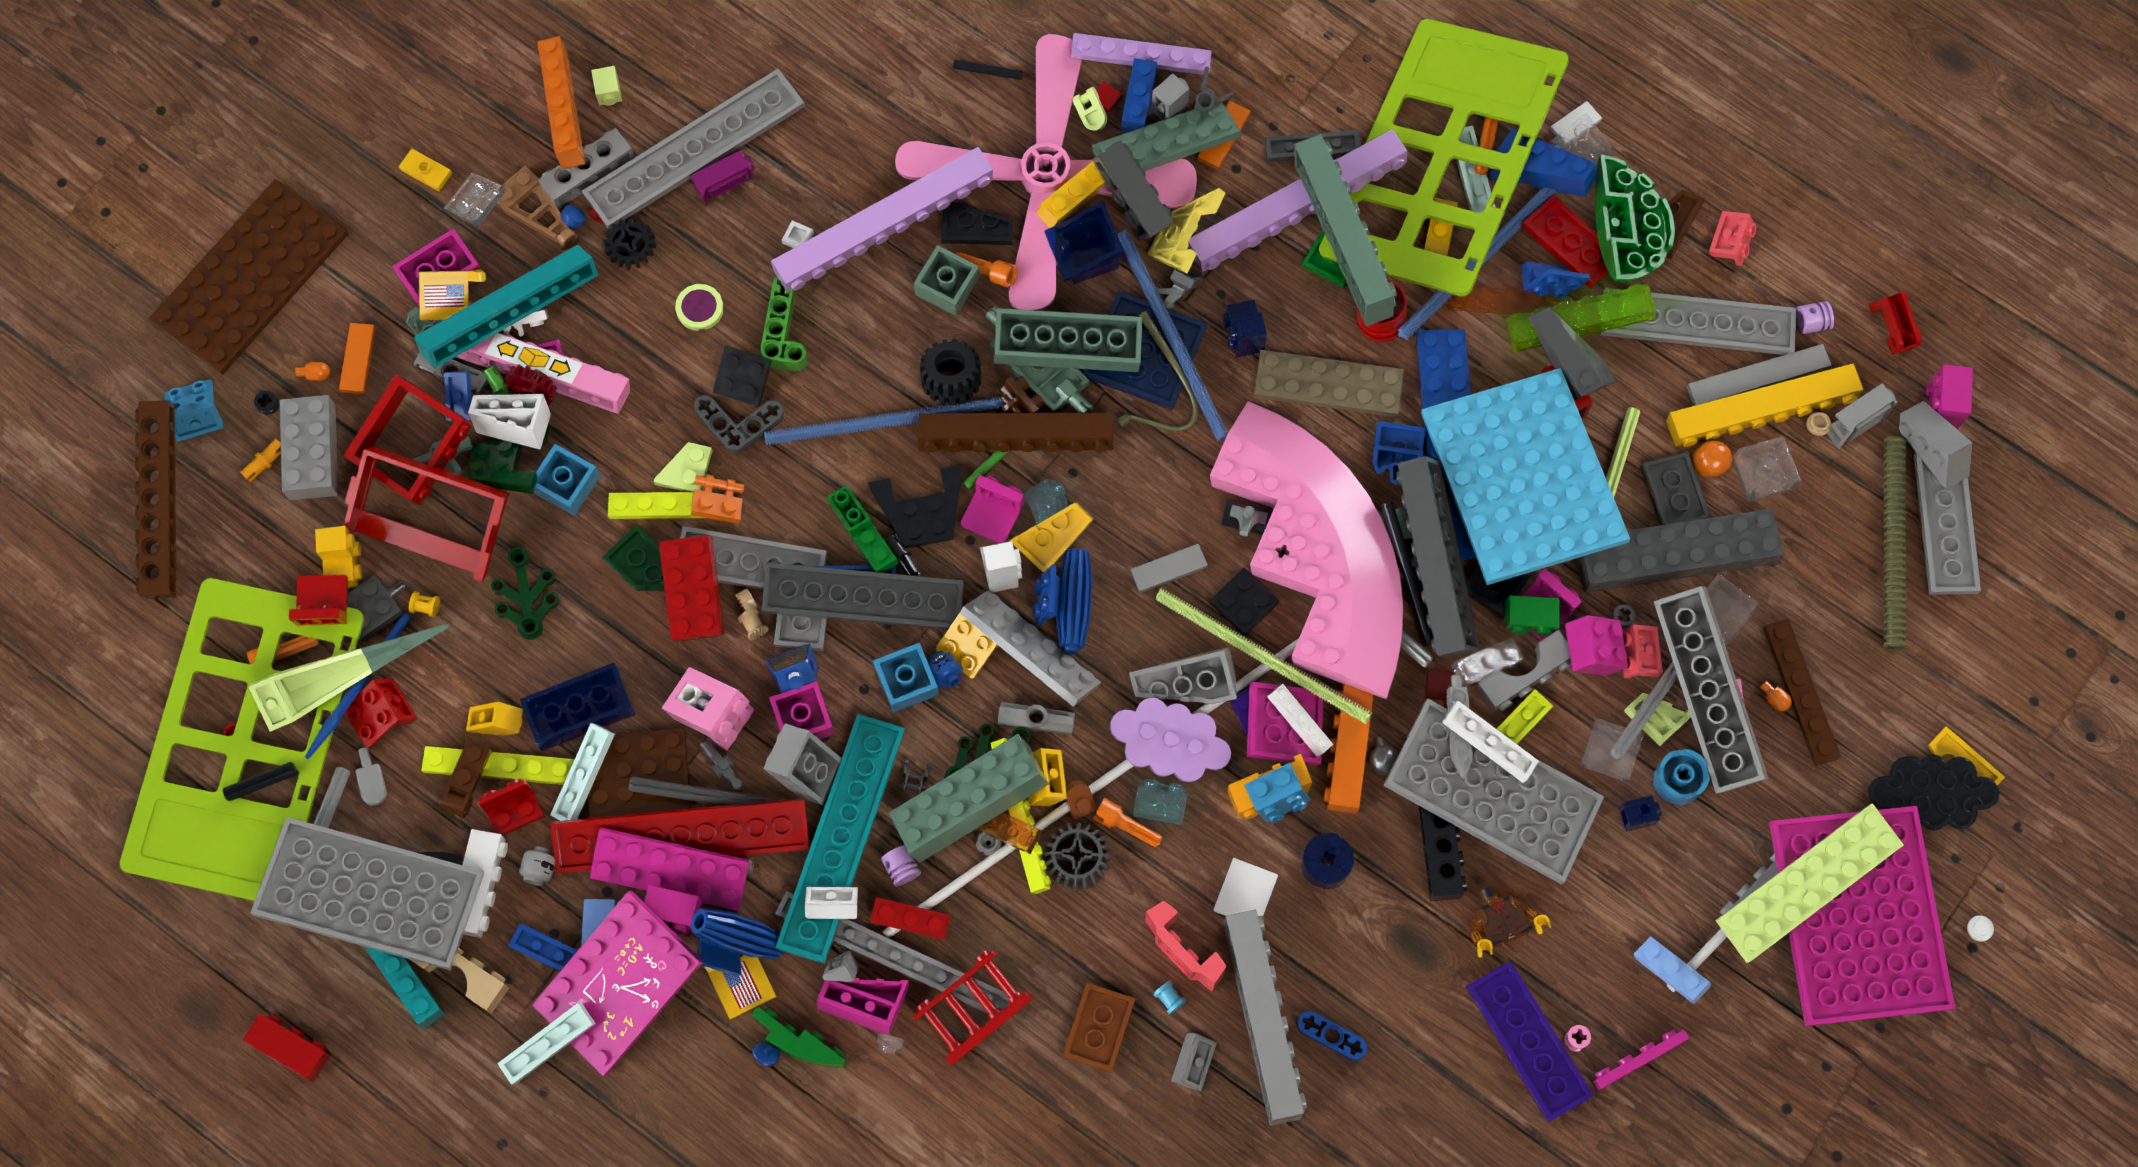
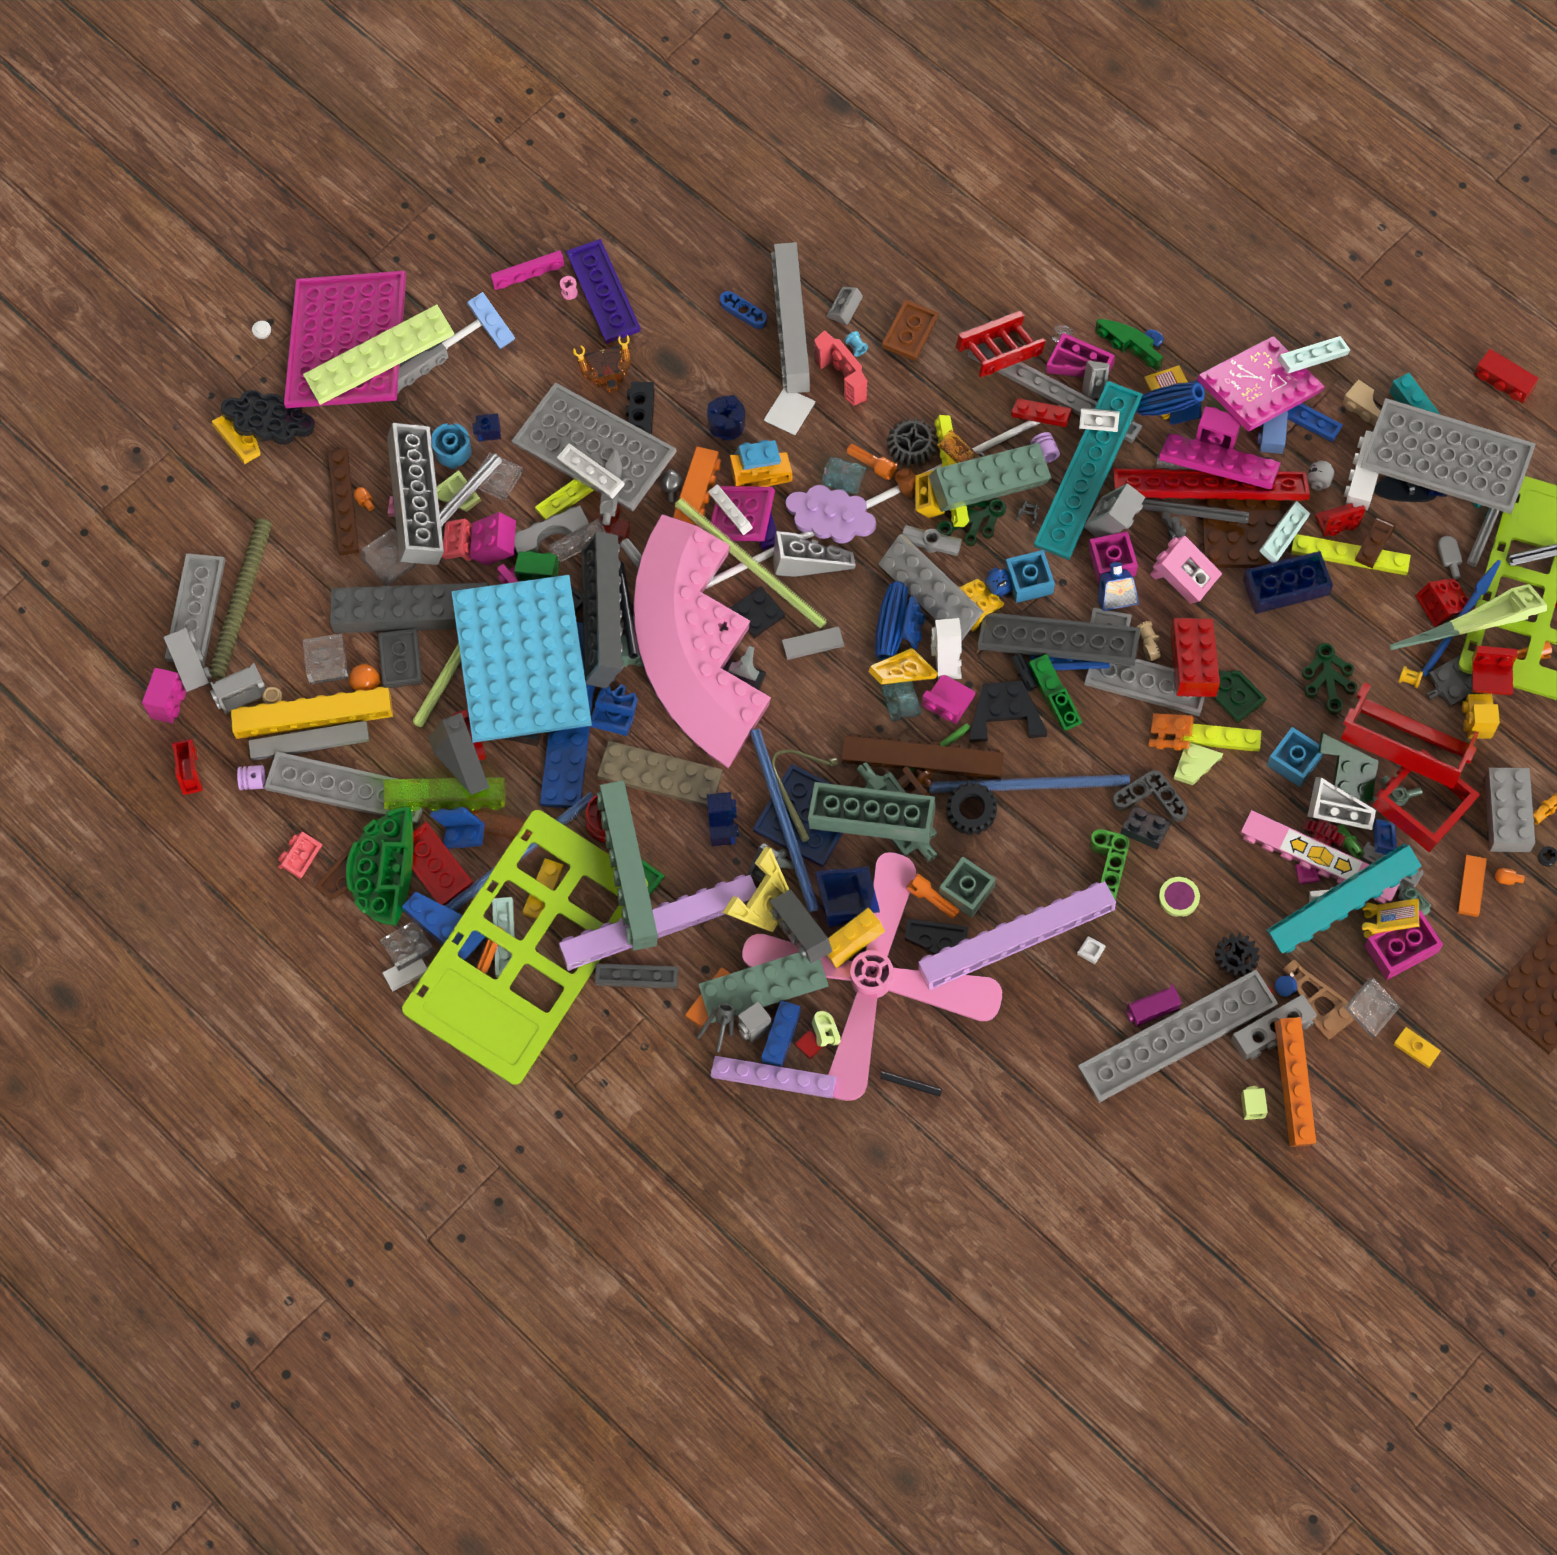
camera: 170 degrees left, 5 degrees down
yellow slope [466,702,523,736] -> none
dark grey bush [1611,604,1635,628] -> none

